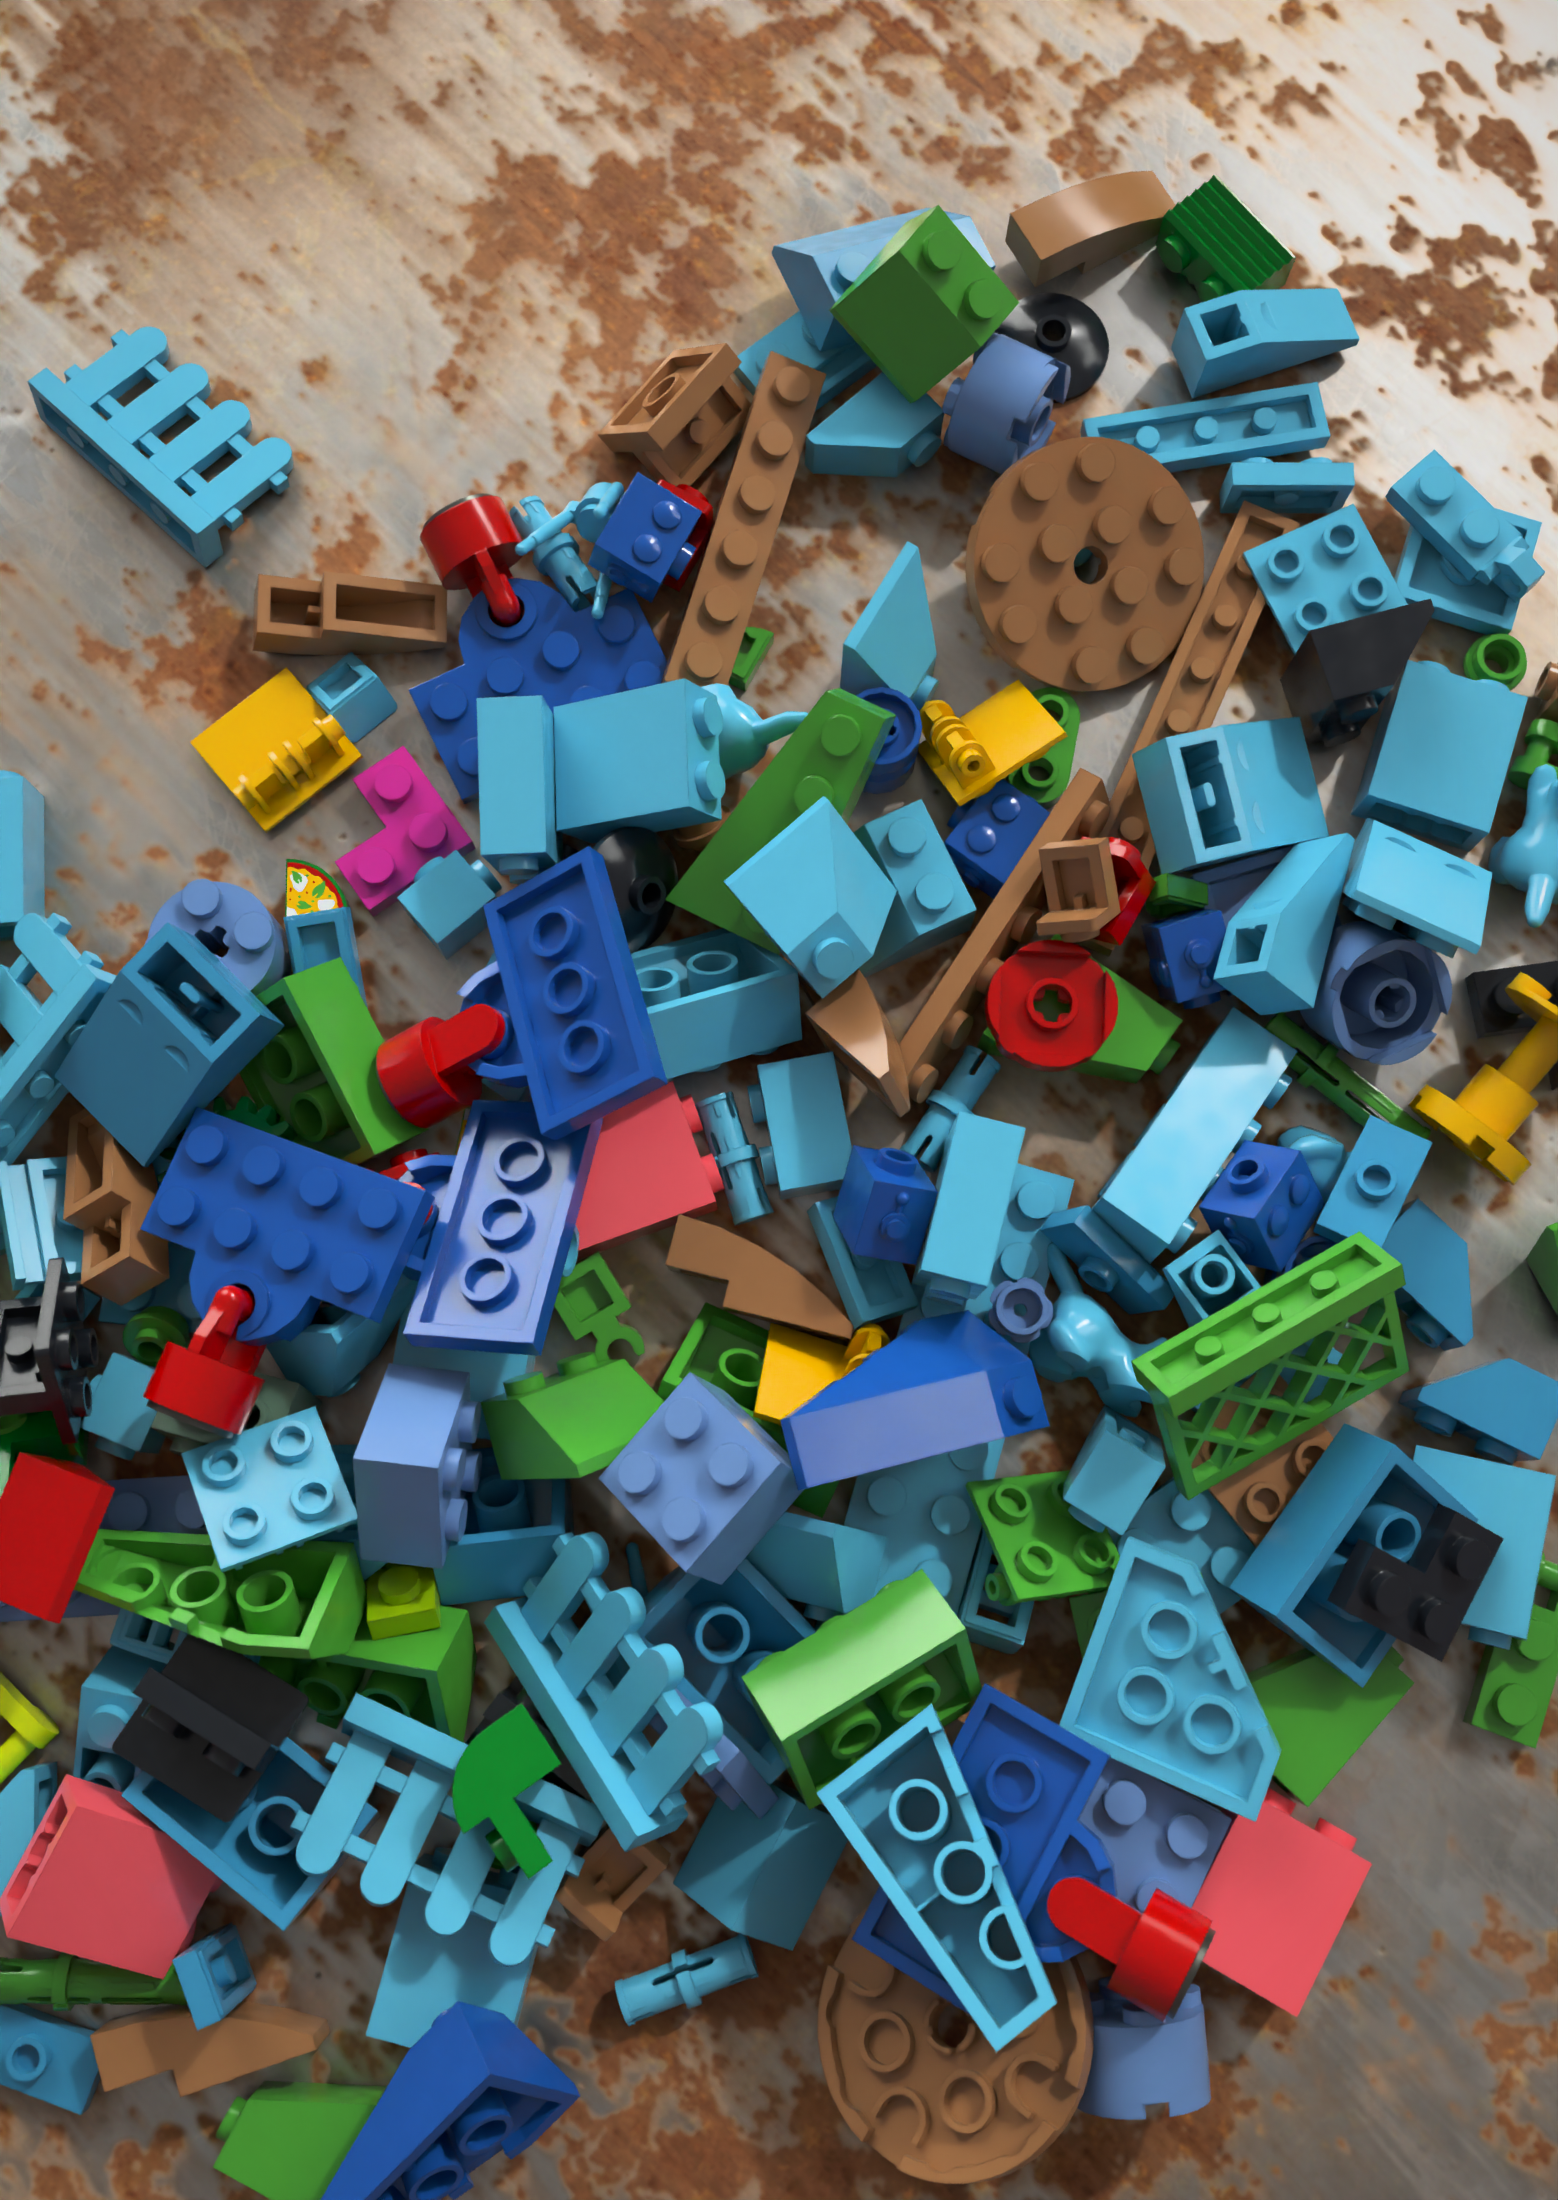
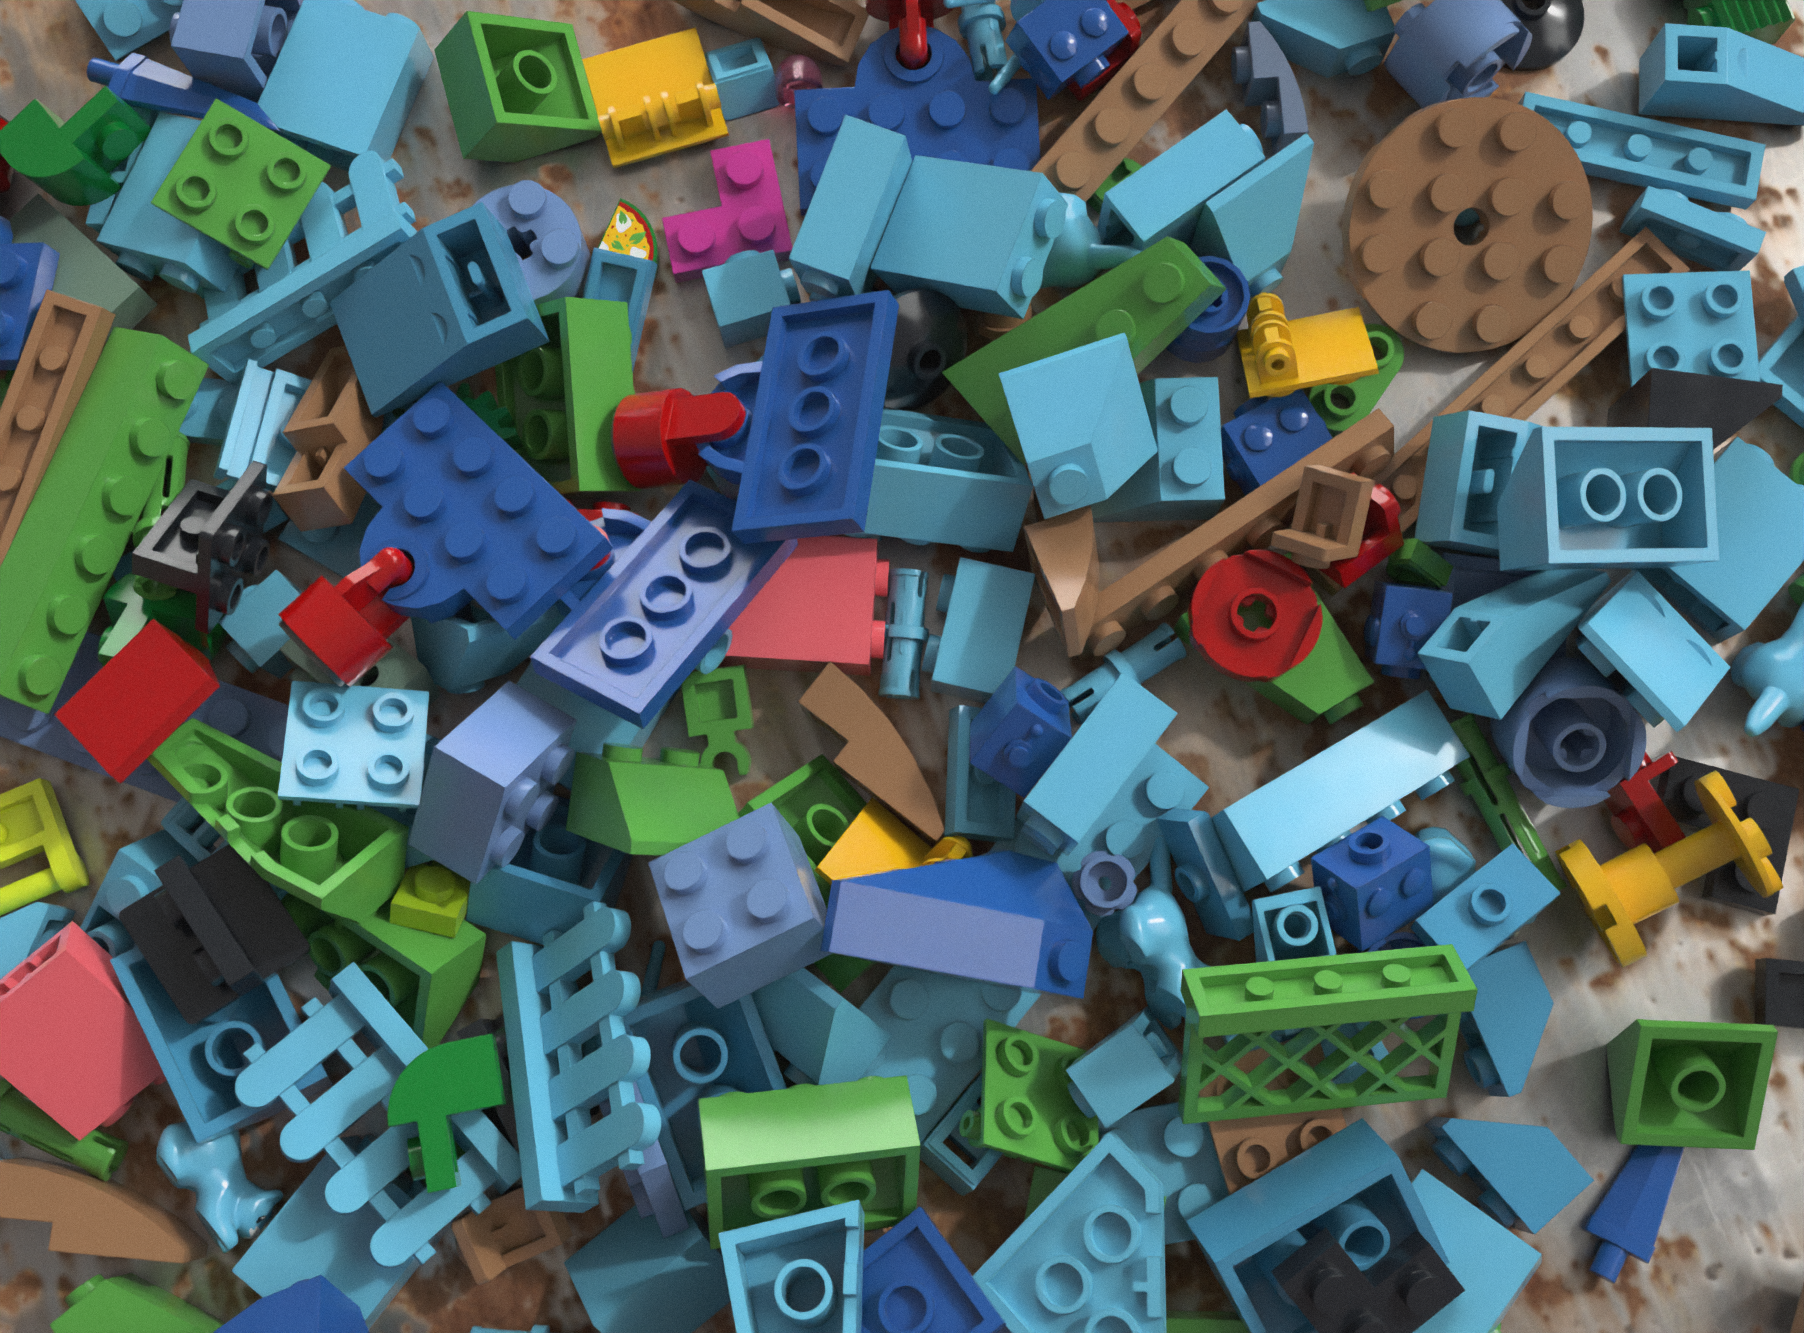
camera: 25 degrees right, 0 degrees up
bright green plate [122,1306,190,1367] -> none
dark azure plate [172,1922,257,2031] -> none
none -> medium azure animal [156,1120,284,1254]
none -> bright green slope [434,11,602,163]
none -> clear pink hinge [775,55,823,109]
none -> medium azure brick [1097,109,1265,269]
none -> sand blue slope [1231,21,1309,156]
none -> medium azure slope [1497,426,1719,571]
none -> red bracket [1603,751,1686,853]

